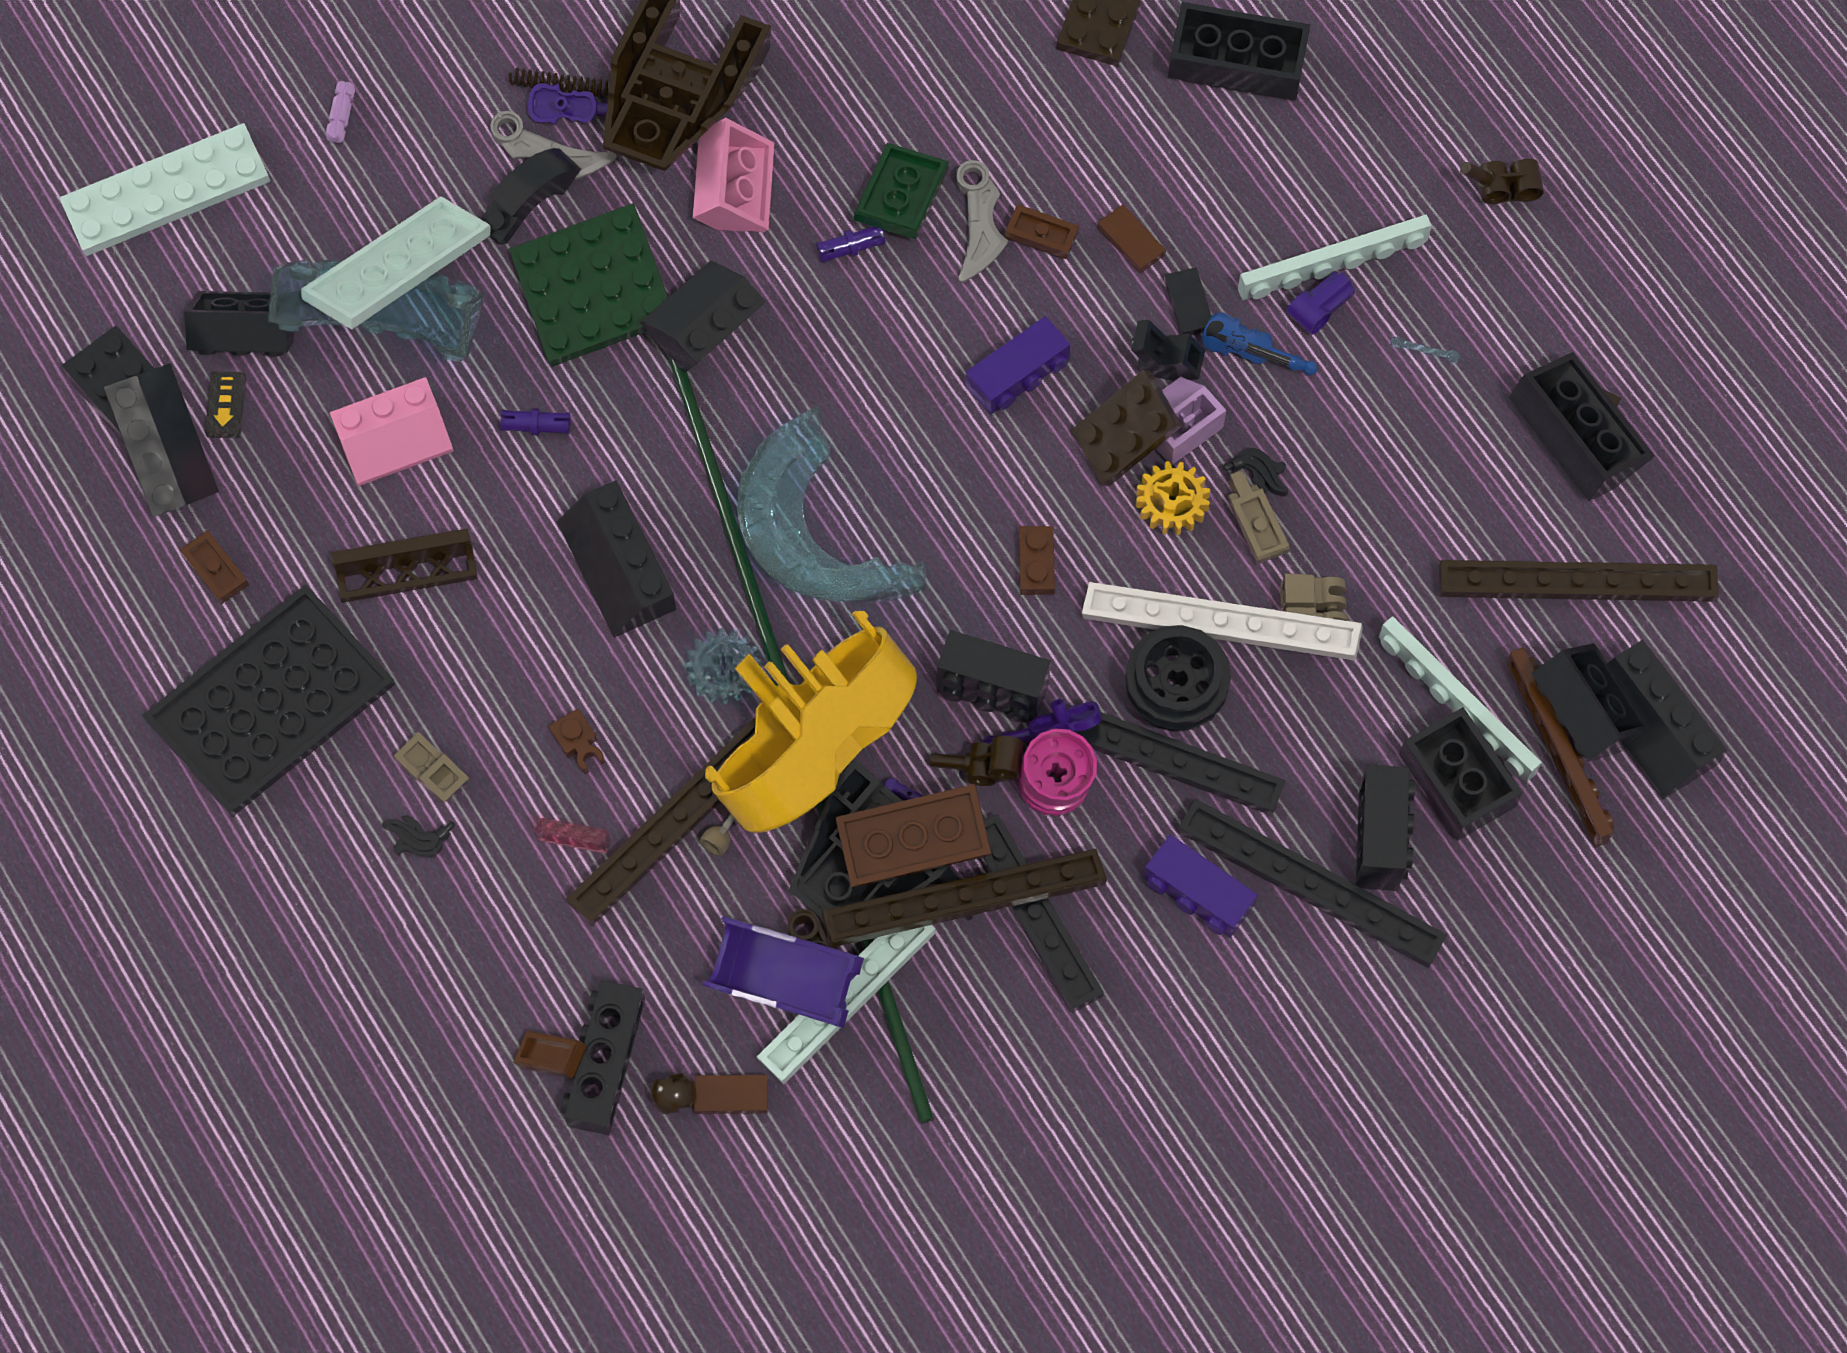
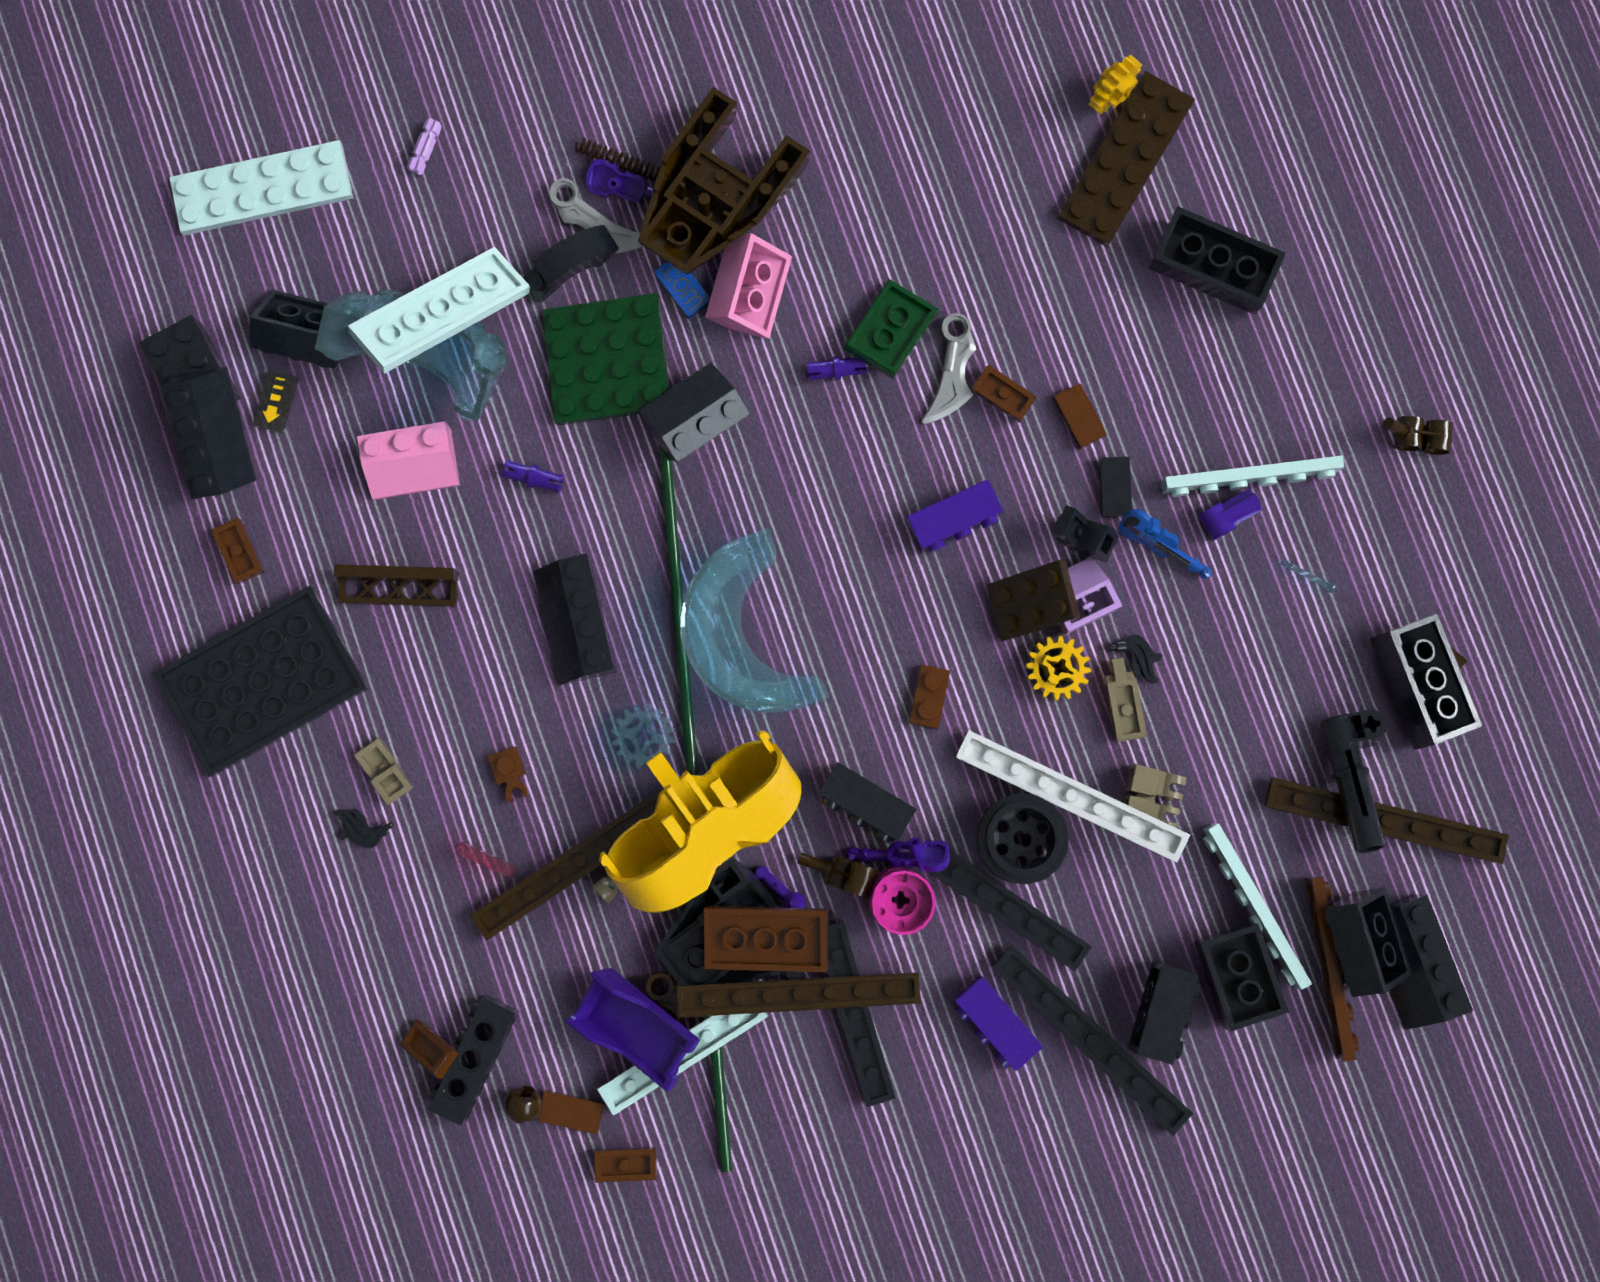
camera: 15 degrees right, 15 degrees up
none -> reddish brown plate [594,1147,657,1183]
none -> blue tile [653,262,710,320]
none -> black piece [1321,710,1387,854]

